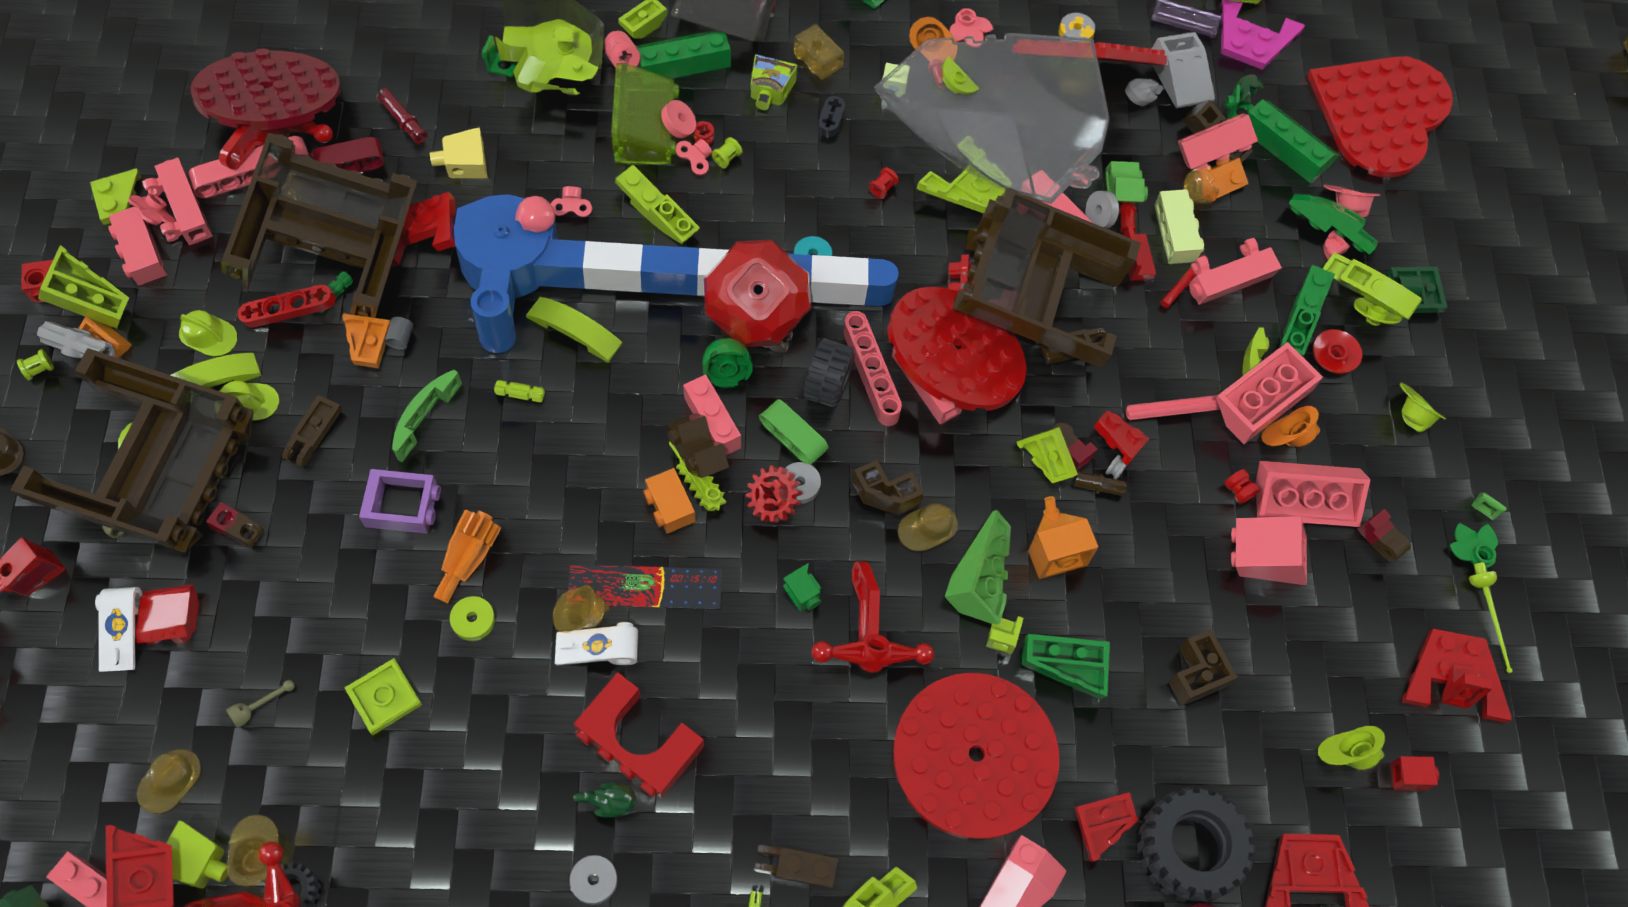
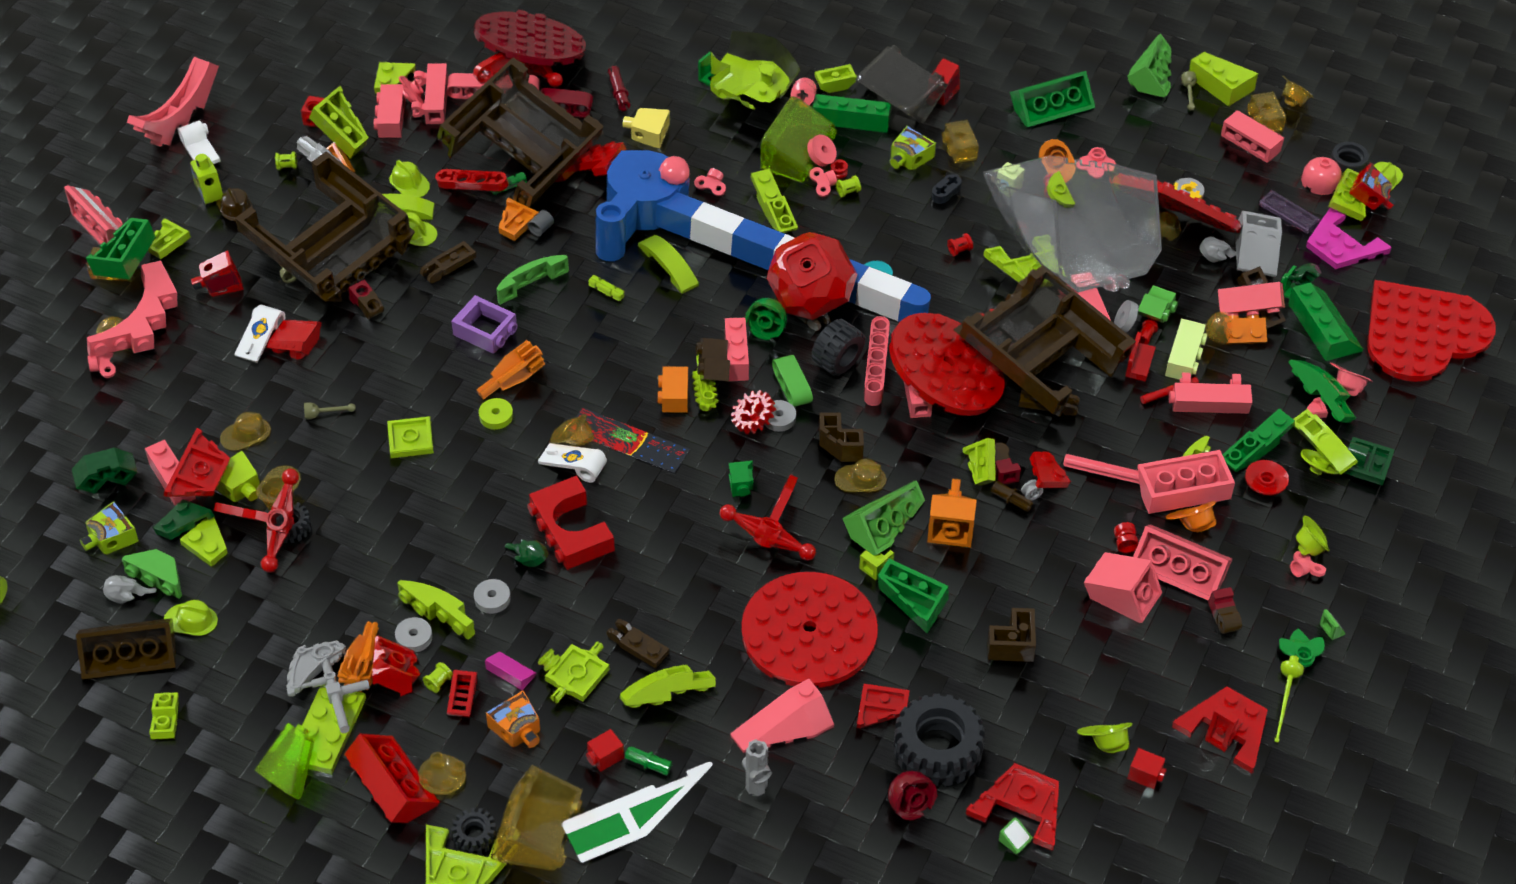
camera: 30 degrees right, 15 degrees down
none -> coral piece [1290,551,1326,577]

